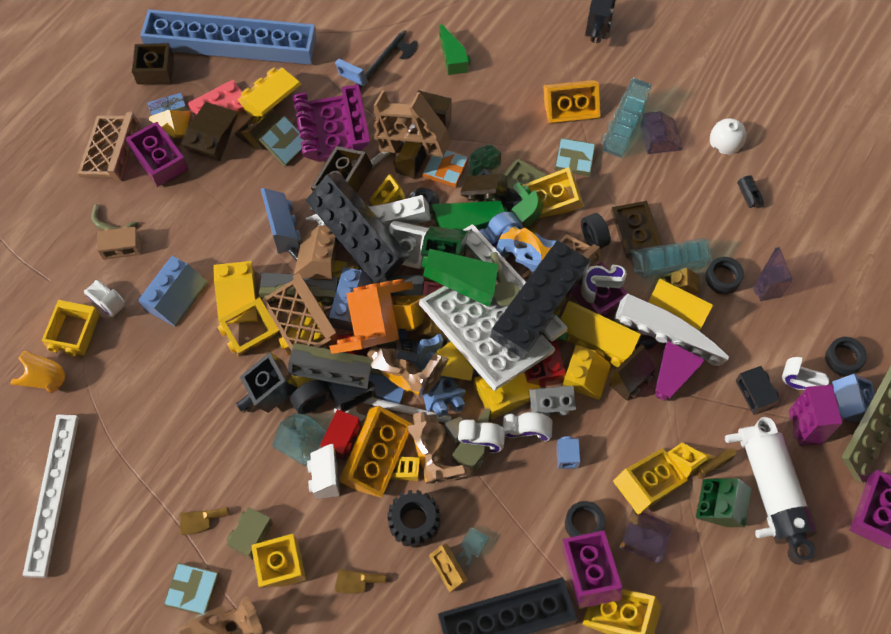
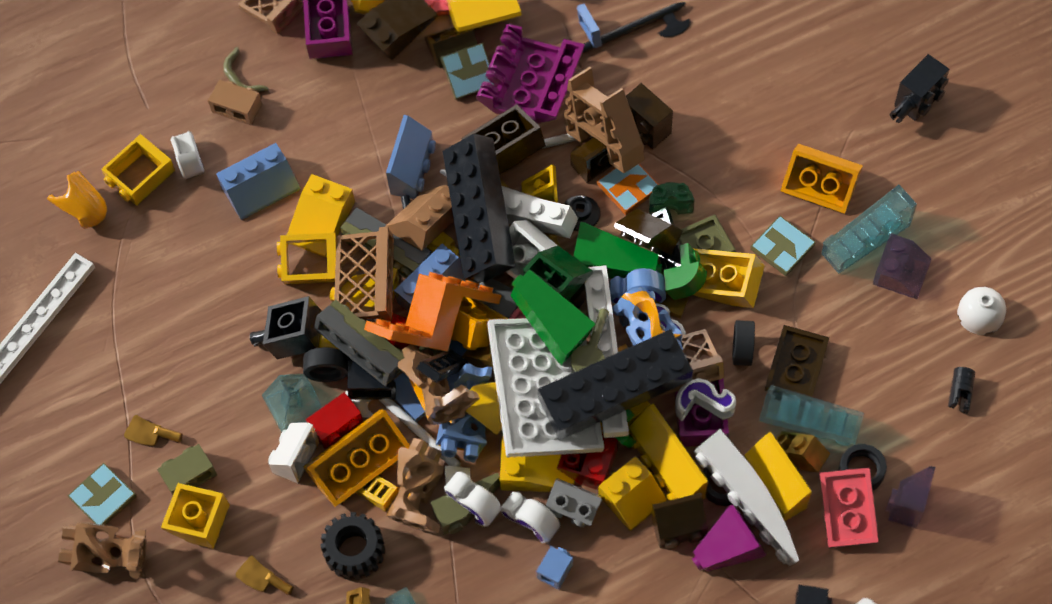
camera: 35 degrees right, 0 degrees up
green slope [439,24,471,75] -> none
none -> coral plate [820,468,878,547]

